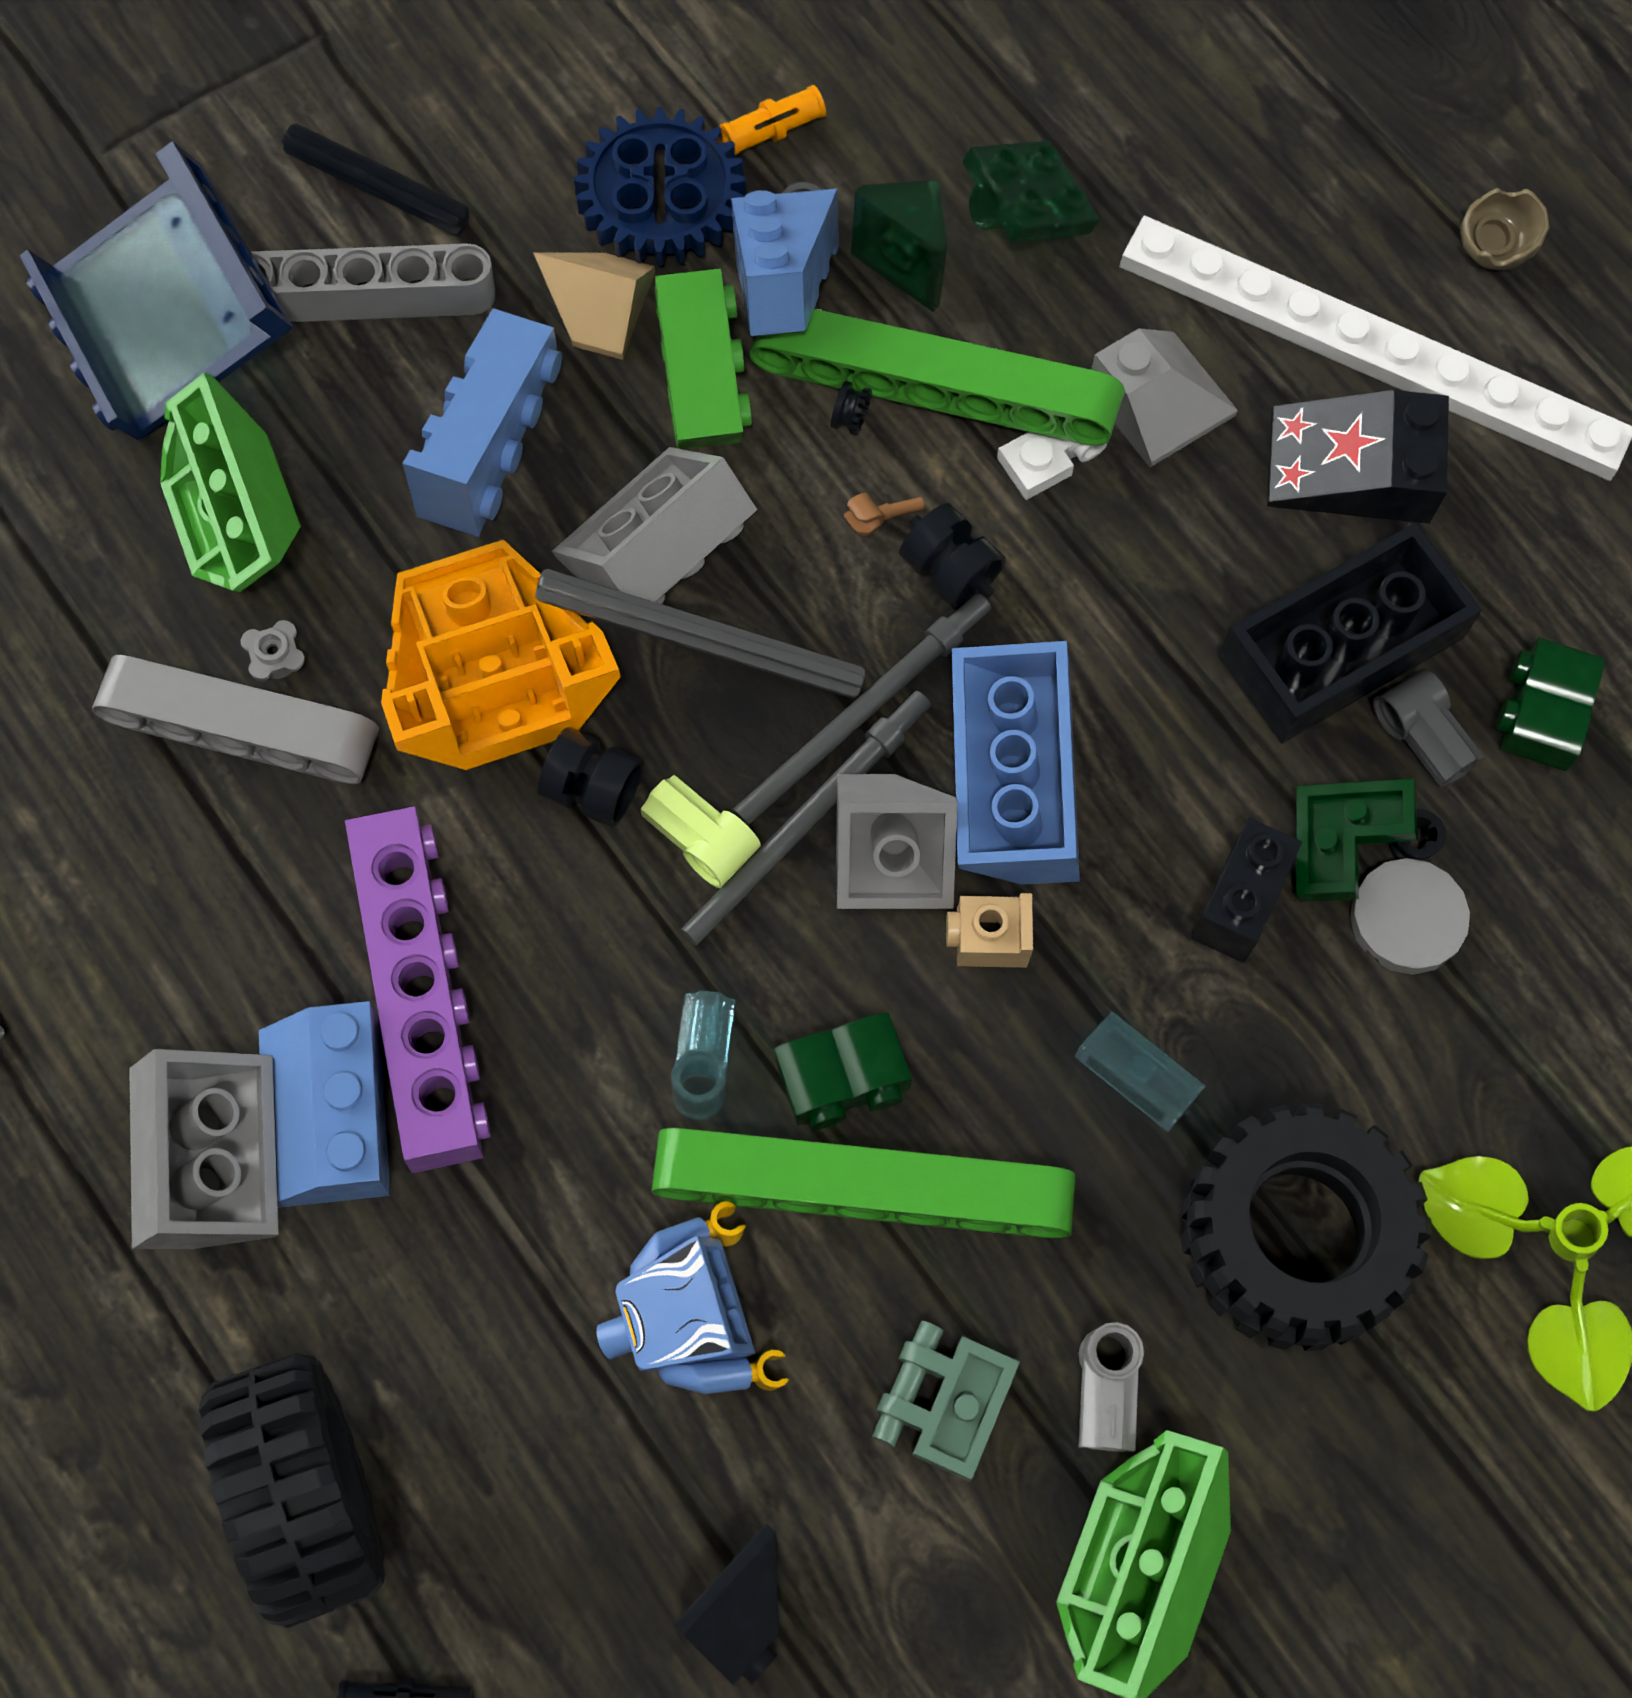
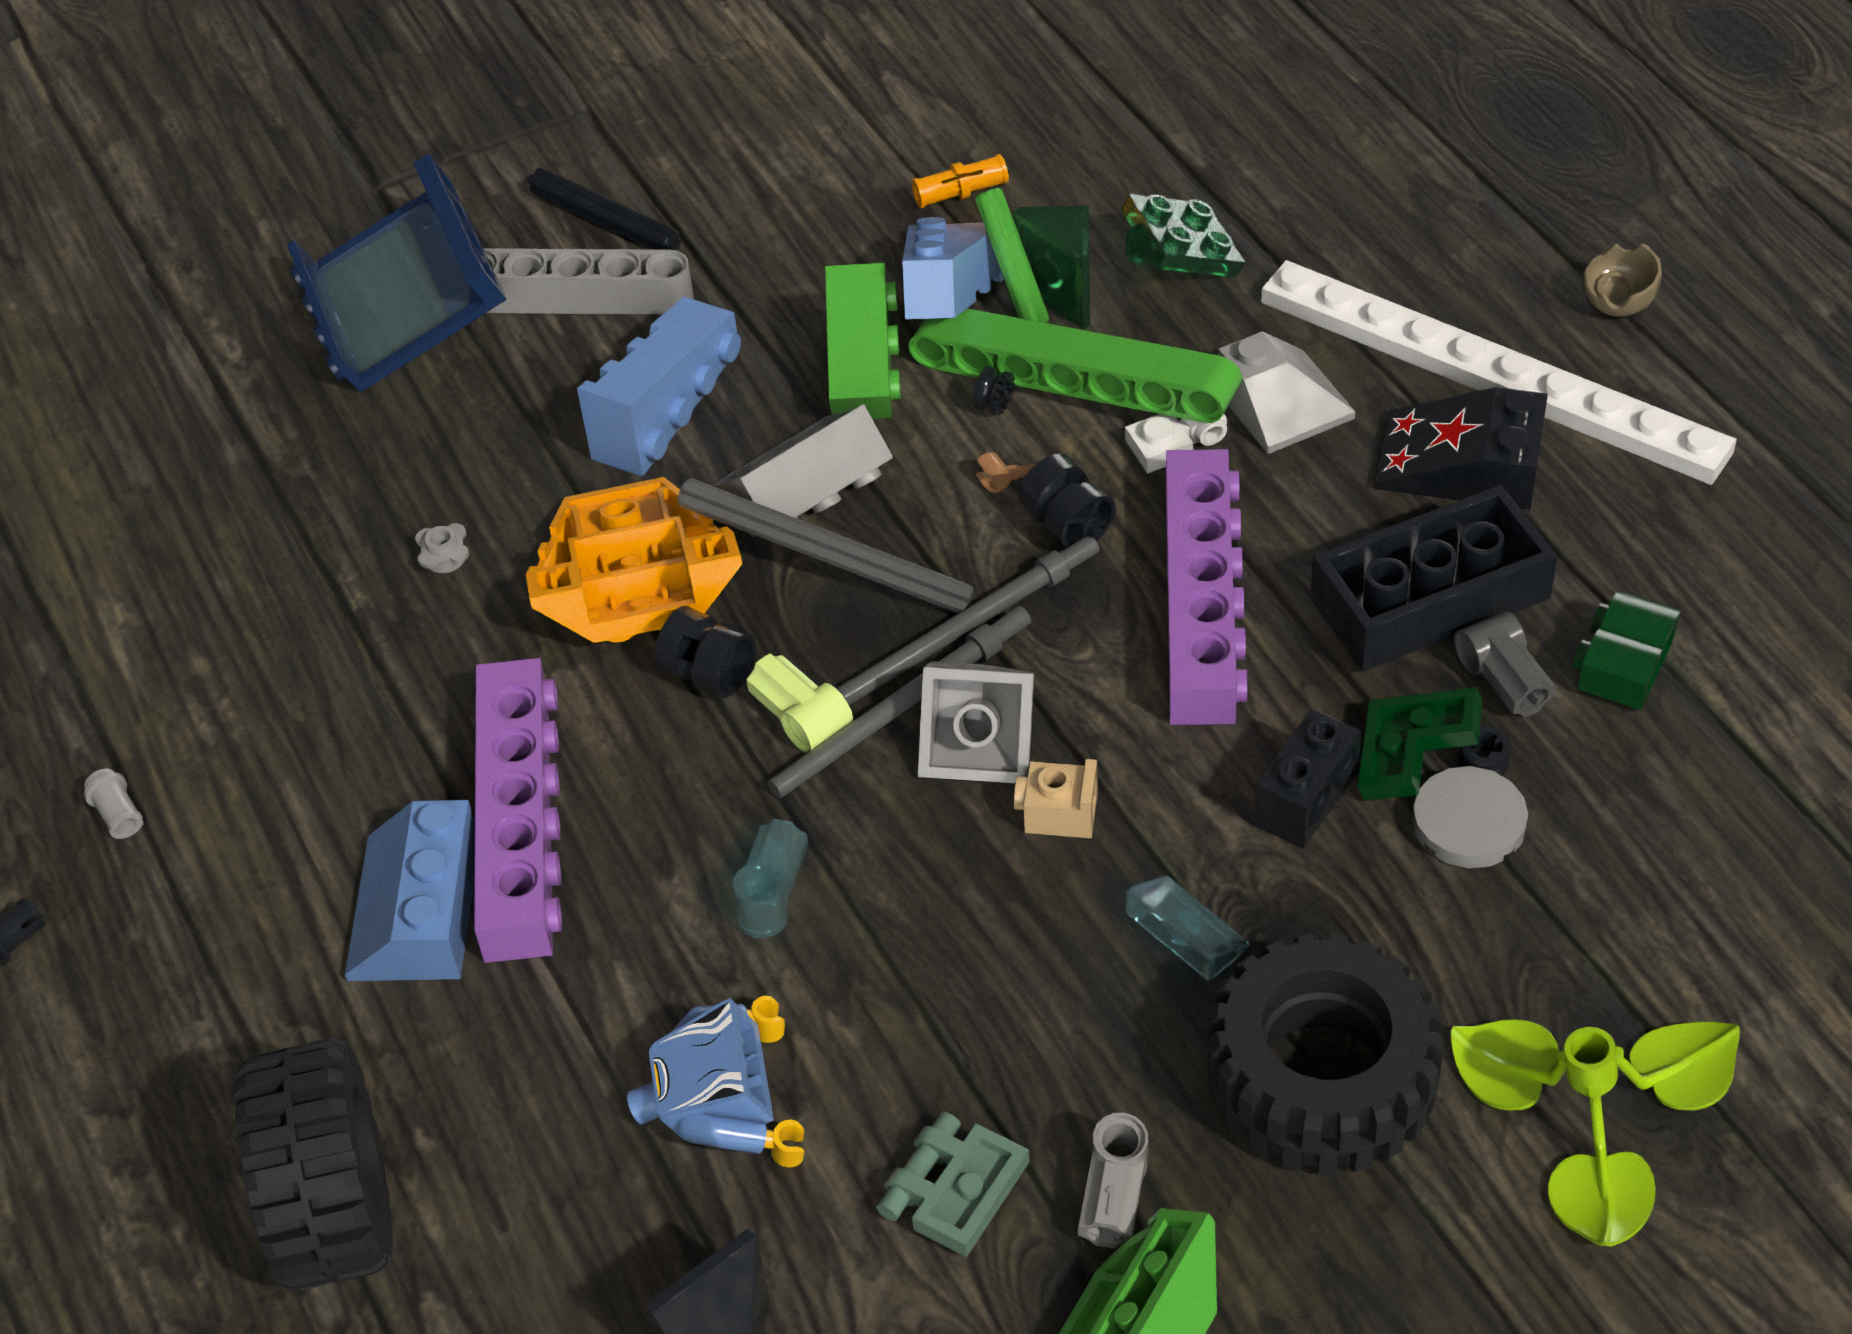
camera: 15 degrees right, 20 degrees down
light grey beam [92,655,379,784] -> none
light grey slope [129,1049,278,1249] -> none
bright green wedge [160,372,301,592] -> none
tan slope [533,252,655,360] -> none
dark blue gear [574,107,746,266] -> none
bright green beam [651,1128,1076,1238] -> none
dark green brick [774,1012,912,1130] -> none
medium blue slope [952,641,1080,885] -> none
none -> bright green axle [975,188,1049,323]
none -> medium lavender brick [1166,449,1247,725]

